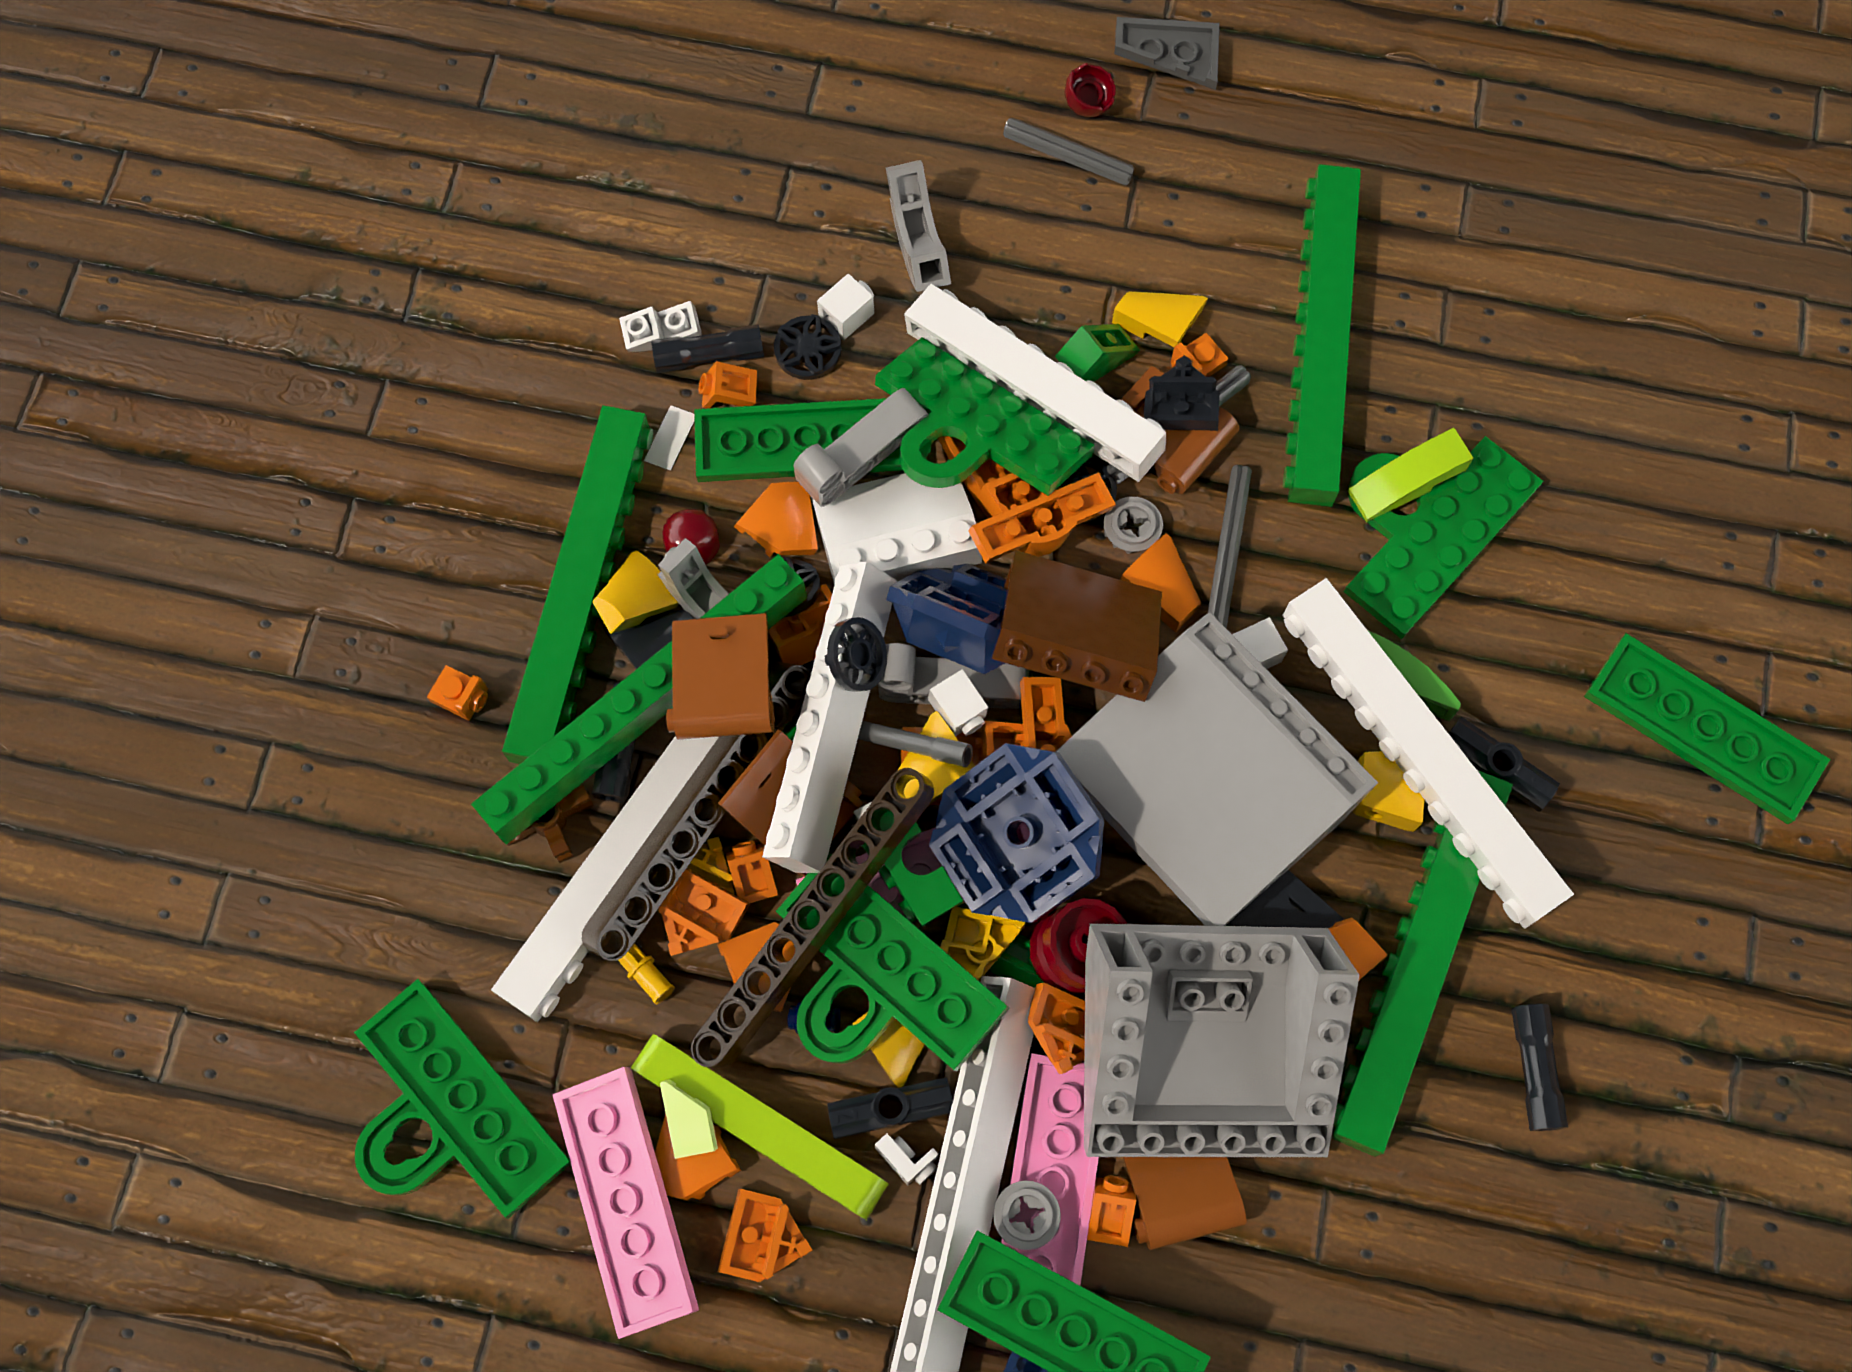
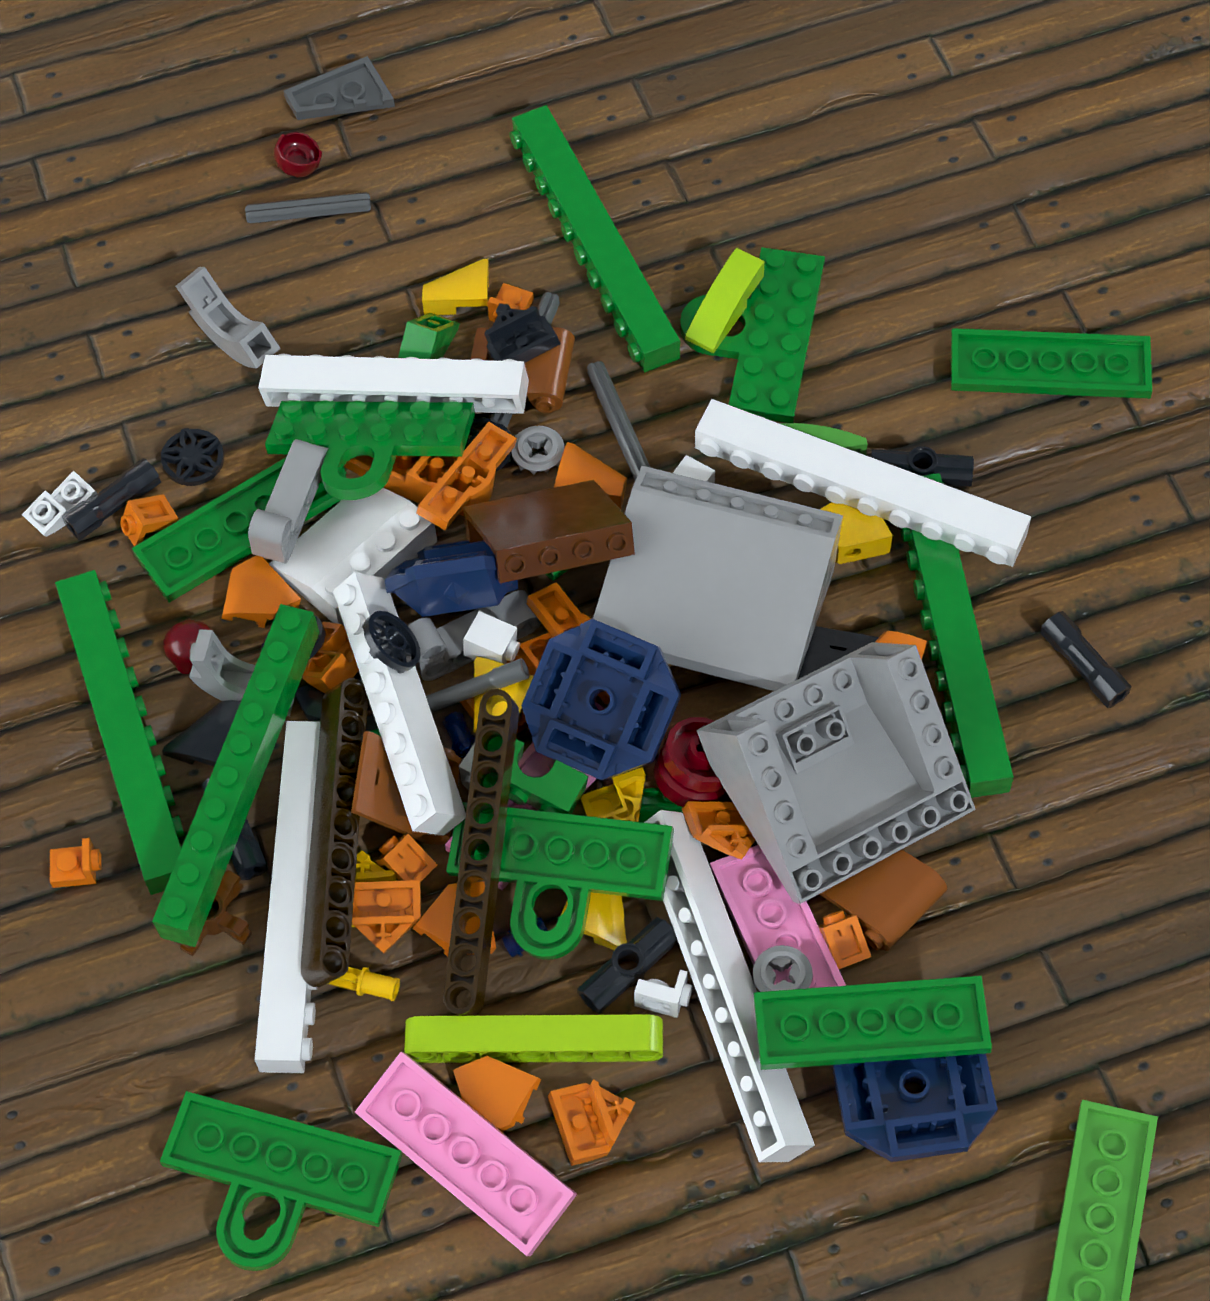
camera: 30 degrees left, 10 degrees down
yellow slope [592,551,679,634] -> none
white sticker [644,405,694,471] -> none
yellowish green tile [660,1079,718,1159] -> none
dark orange door [666,613,775,740] -> none
white brick [817,274,874,340] -> none
none -> clear blue pin [442,712,476,759]

